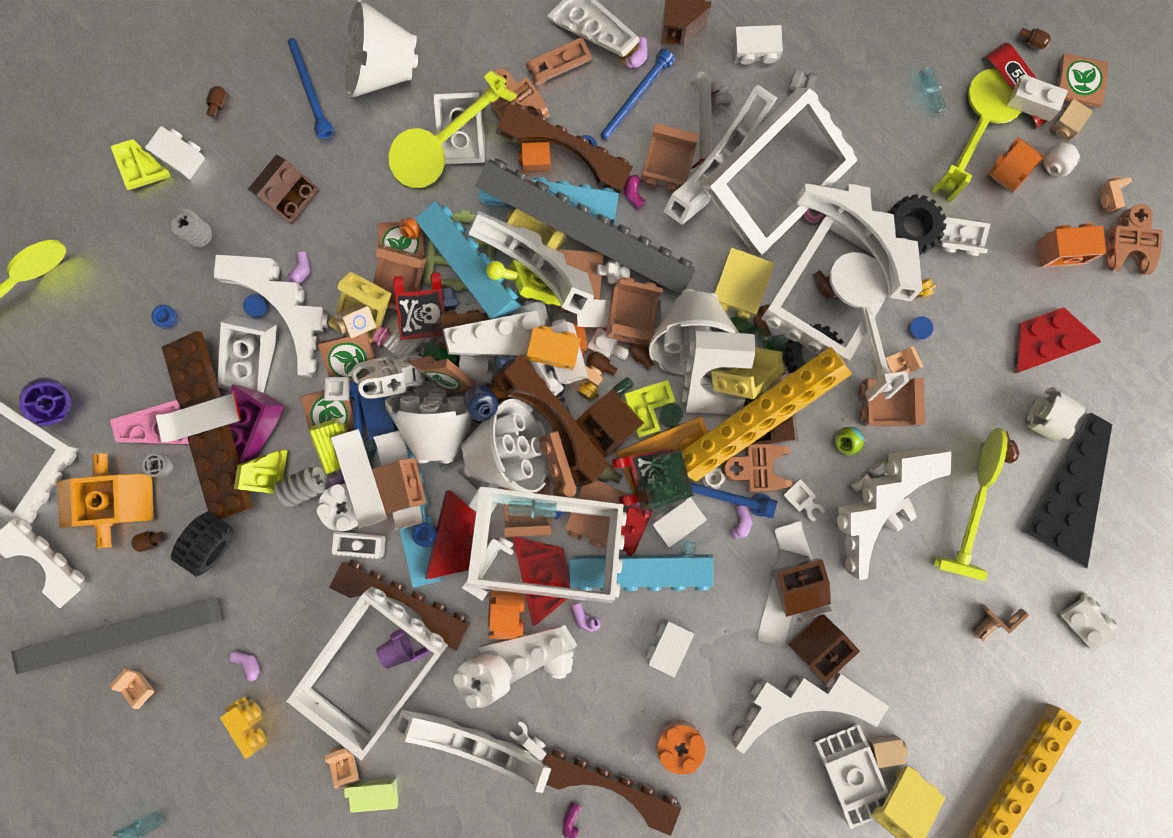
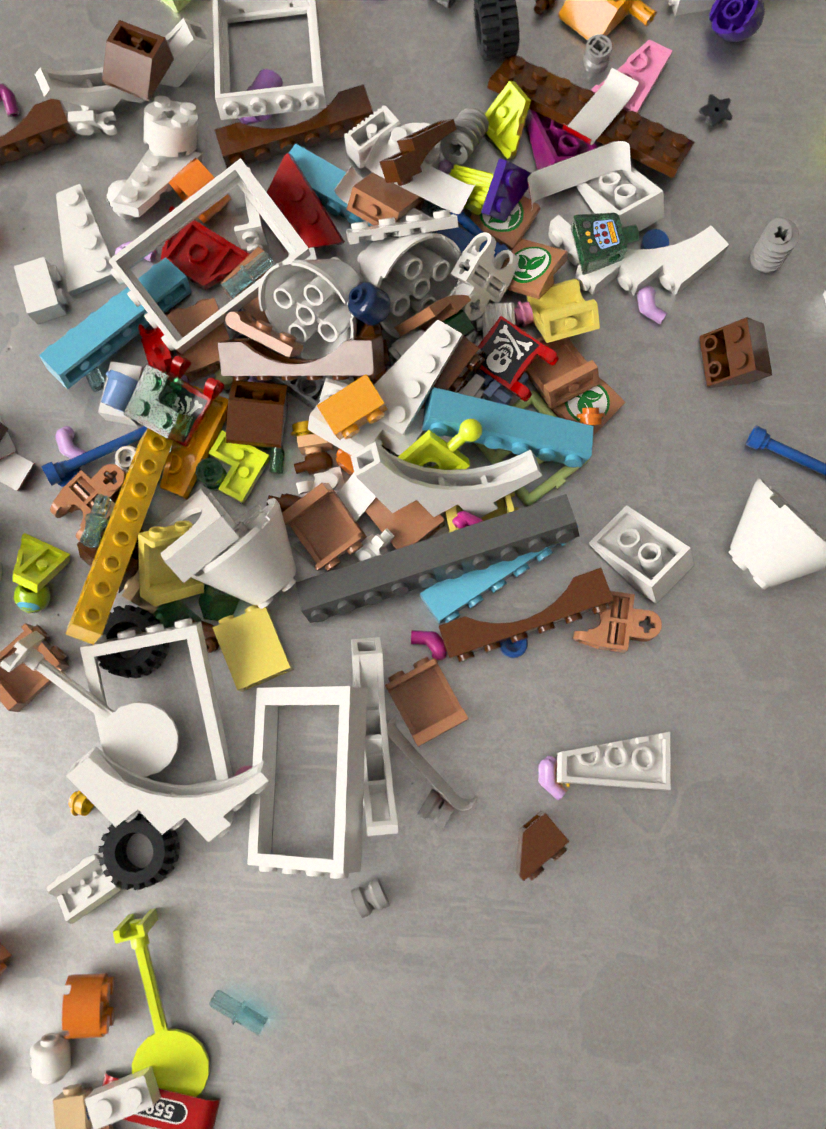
camera: 145 degrees right, 5 degrees down
blue tile [151,305,177,329] -> none
white tile [324,377,350,401] -> none
tan brick [335,303,376,338] -> none
neon yellow piece [388,71,517,188] -> none
blue tile [412,522,437,547] -> none
orange brick [518,142,551,173] -> none
nougat plate [526,37,592,86] -> none
blue piece [601,48,675,140] -> none
white brick [733,25,783,64] -> none
white plate [782,479,825,521] -> none
reddish brown cylinder [813,270,837,299] -> none
light nougat bracket [885,346,923,374] -> none
blue tile [908,316,933,340] -> none
none -> neon yellow wing [13,533,70,593]
none -> white wing [56,184,115,297]
none -> clear light blue axle [80,494,111,548]
none -> medium blue piece [101,370,145,413]
none -> reddish brown slope [102,20,174,101]
none -> white wing [346,210,458,245]
none -> reddish brown slope [379,119,457,186]
none -> dark pink arm [452,511,483,529]
none -> dark purple wing [481,159,531,222]
none -> white sticker [528,141,631,210]
none -> clear green torso [571,213,639,275]
none -> black plate [699,94,732,126]

